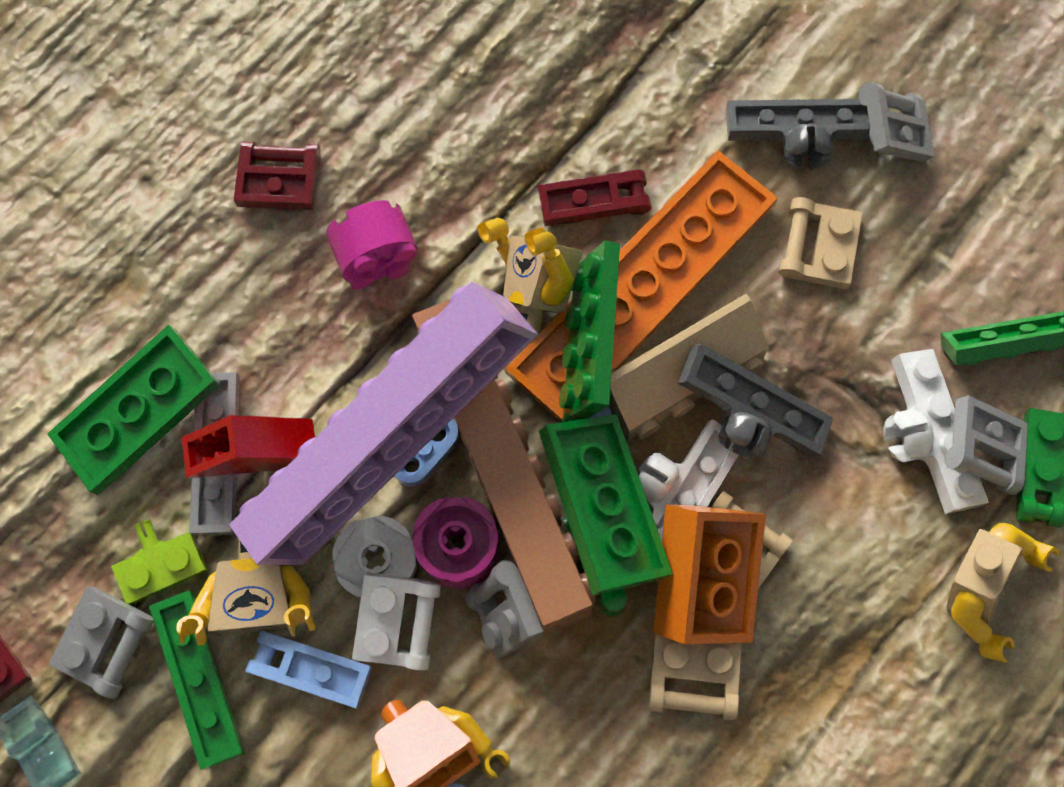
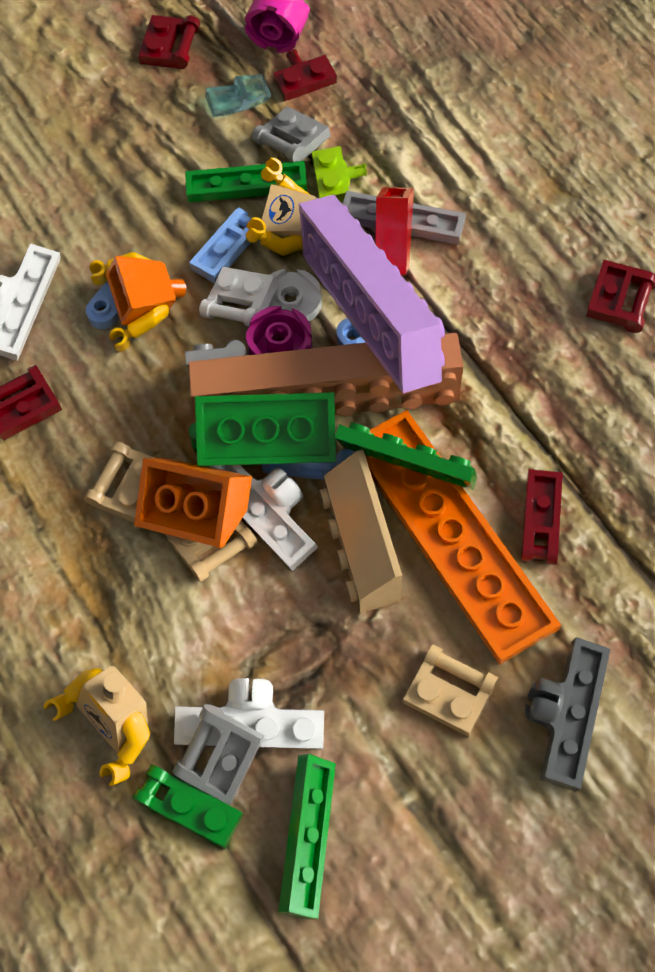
camera: 105 degrees right, 10 degrees down
green plate [47,324,221,495] -> none
dark pink brick [326,200,418,289] -> none
torso [477,218,583,332] -> none
dark grey plate [678,343,833,458] -> none
light grey plate [859,82,935,162] -> none

